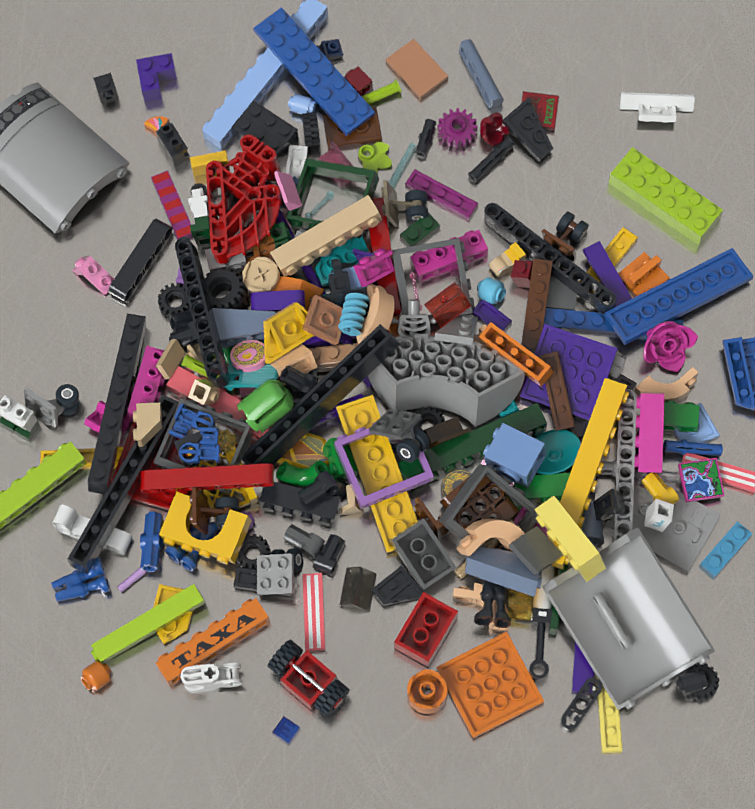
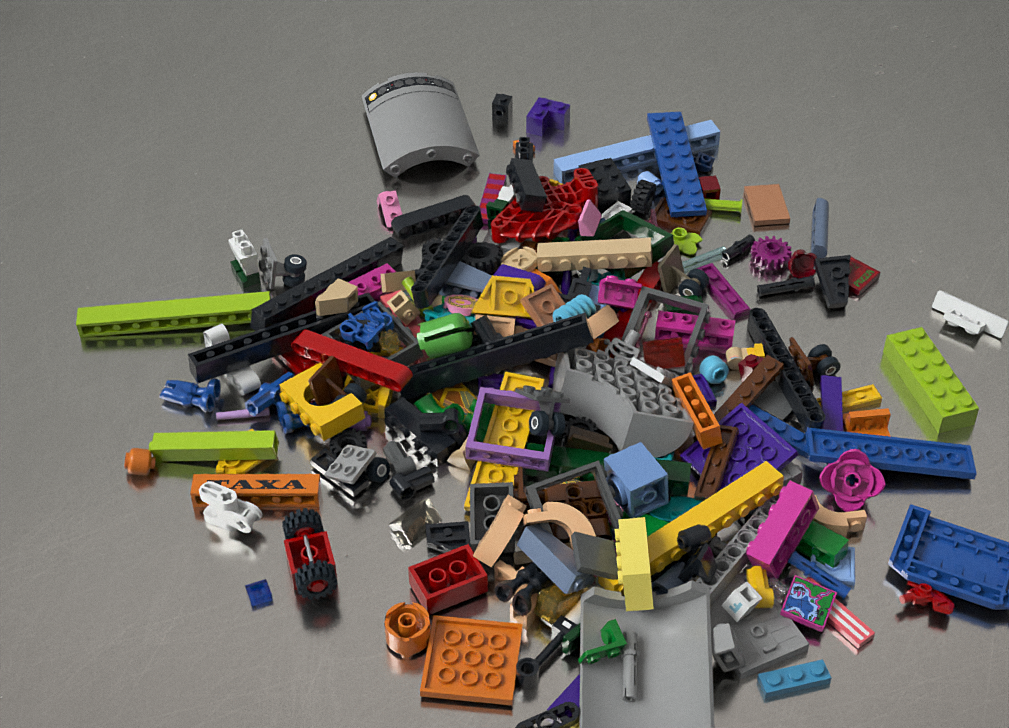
camera: 30 degrees right, 25 degrees down
coral tile [302,573,325,652] -> none
none -> light nougat arch [473,495,526,567]
none -> black brick [506,158,547,212]
none -> green bracket [578,619,627,665]
none -> black brick [677,524,711,552]
none -> light grey brick [711,623,746,672]

